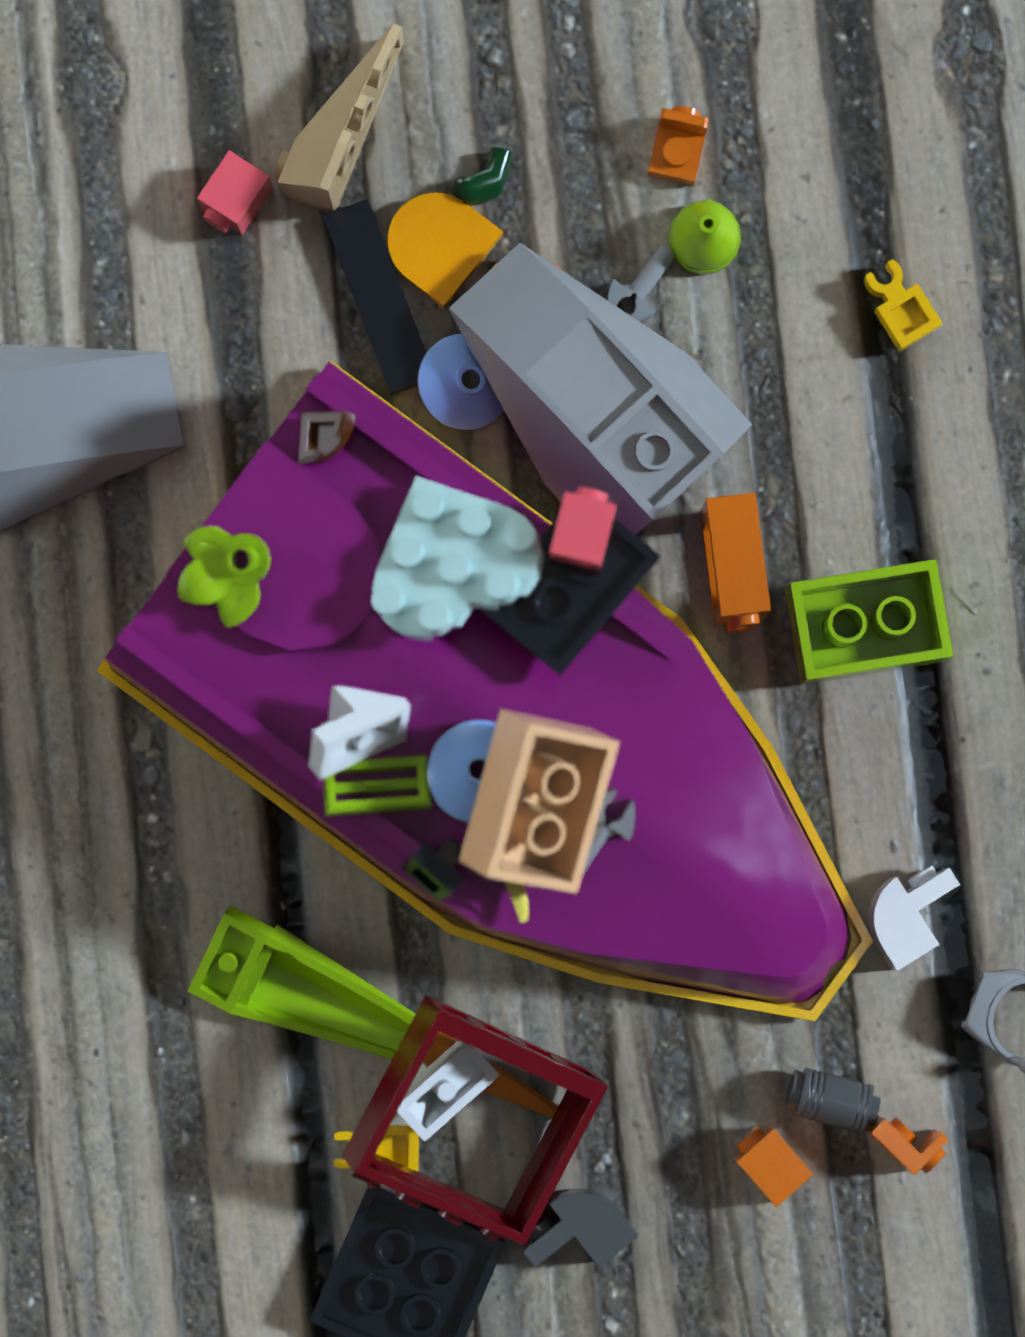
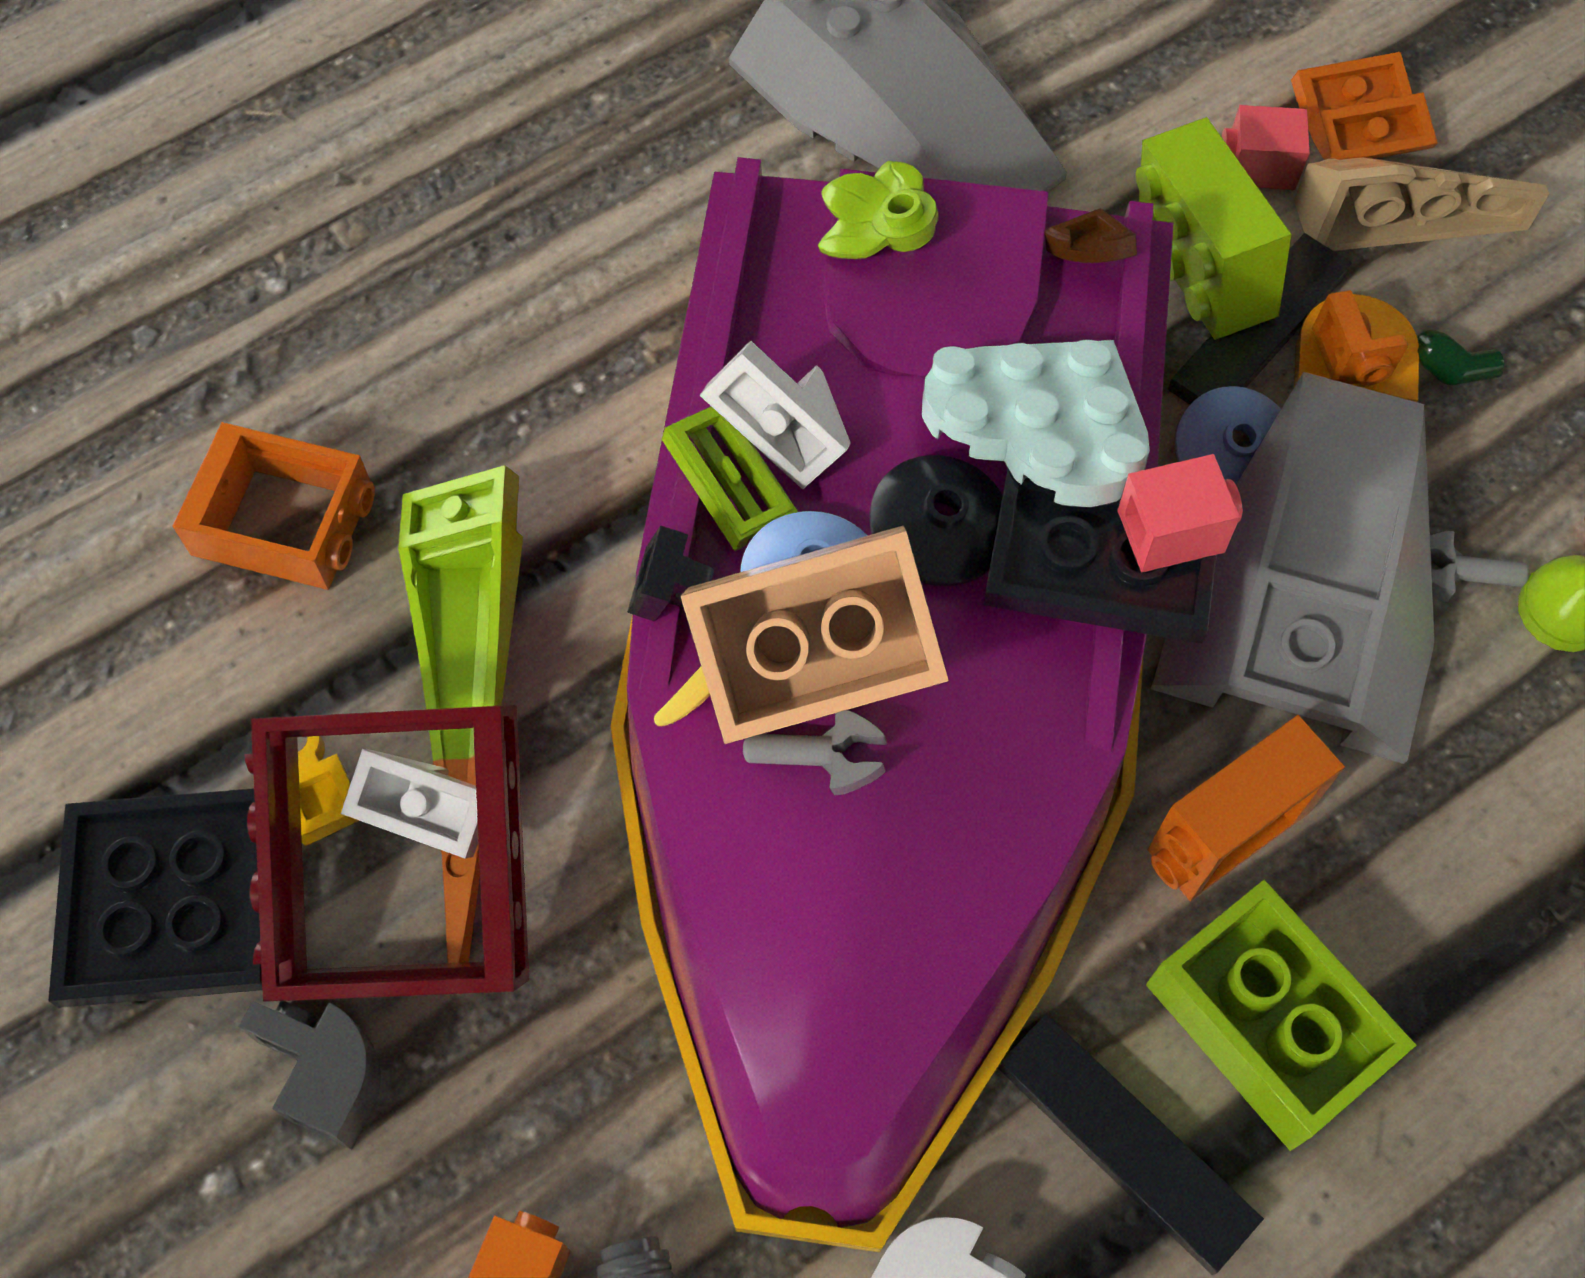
camera: 60 degrees right, 20 degrees down
none -> orange window [172,422,375,590]
none -> black dish [869,455,1003,586]
none -> black tile [998,1014,1264,1275]
none -> lime brick [1135,117,1292,340]
none -> orange slope [1291,52,1438,160]
none -> orange bracket [1312,290,1408,386]

